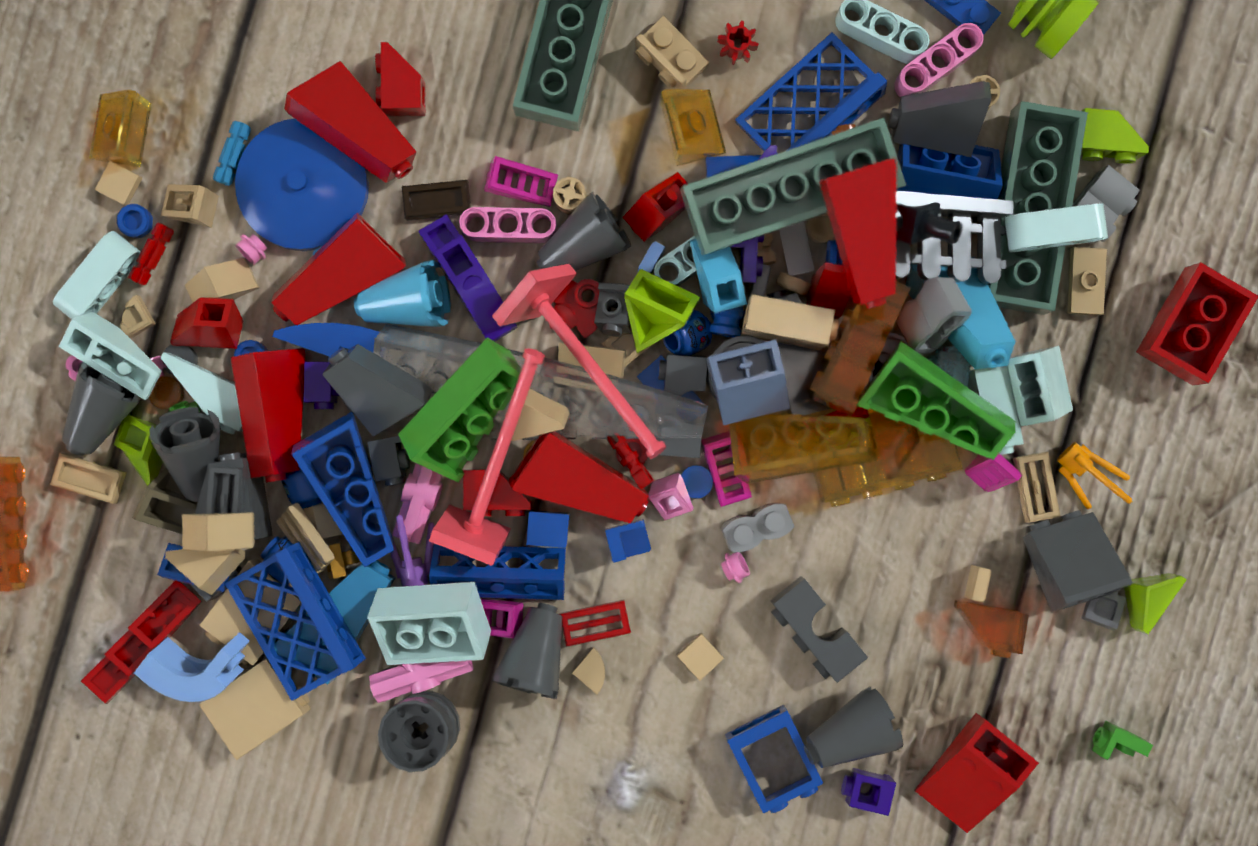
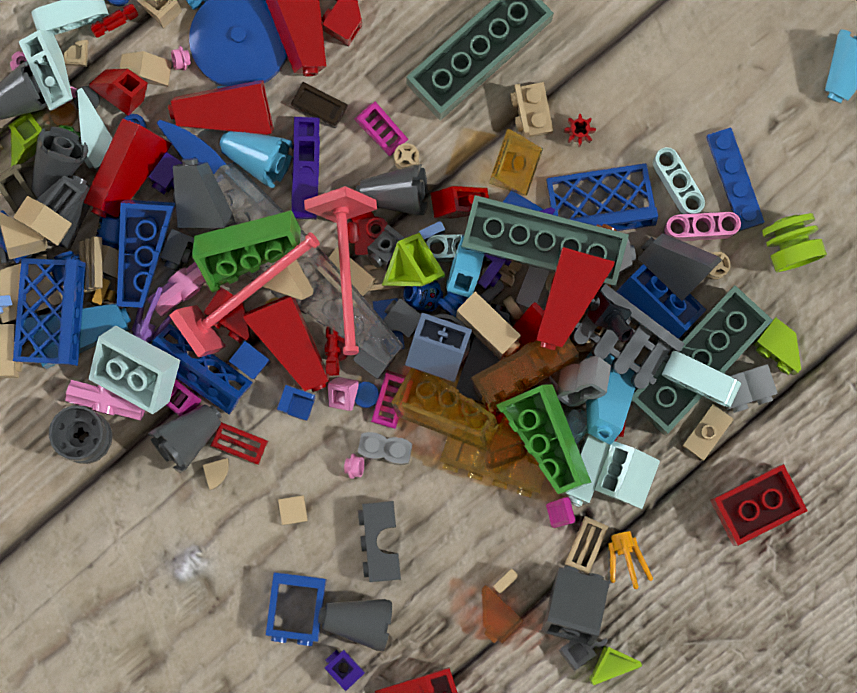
camera: 30 degrees right, 5 degrees down
bright pink beam [459,207,558,243] -> none

